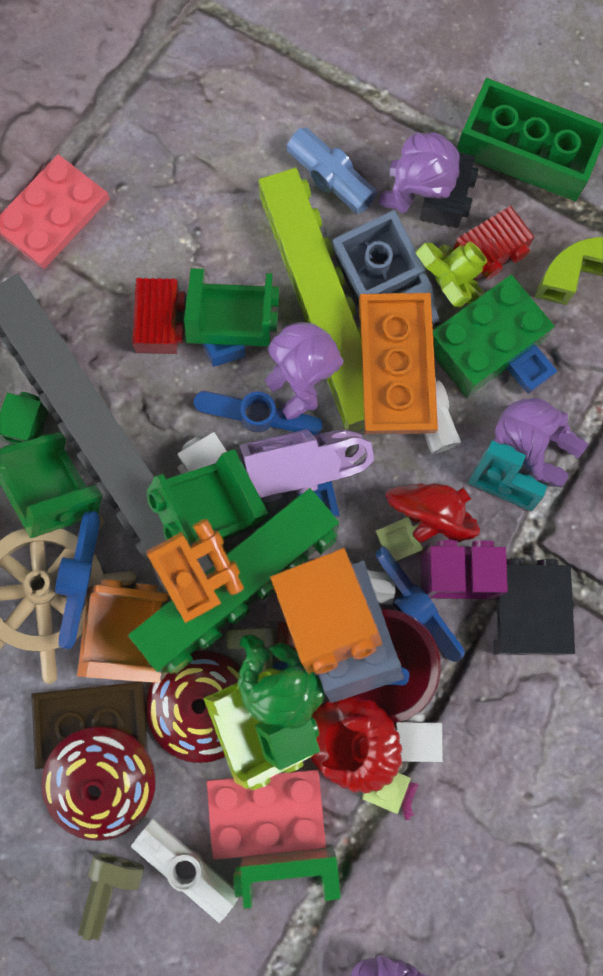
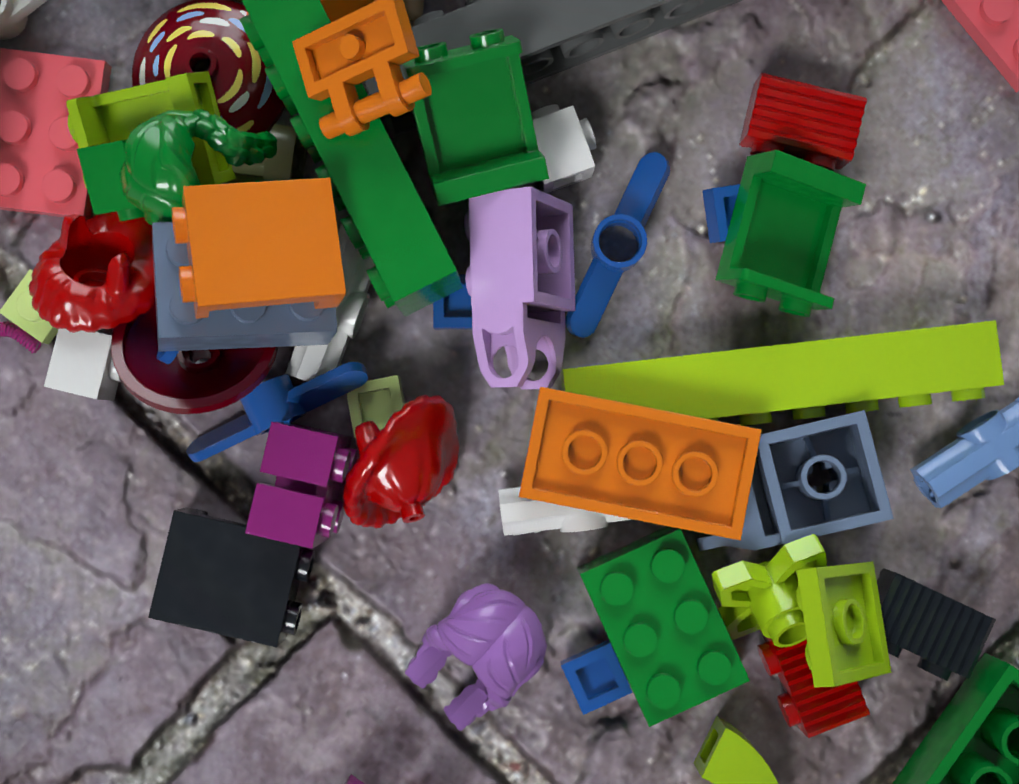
camera: 105 degrees right, 10 degrees up
medium lavender hair [265,322,344,420] -> none
medium lavender hair [378,132,460,214] -> none
teal plate [467,440,547,512] -> none
none -> lime plate [796,561,892,688]

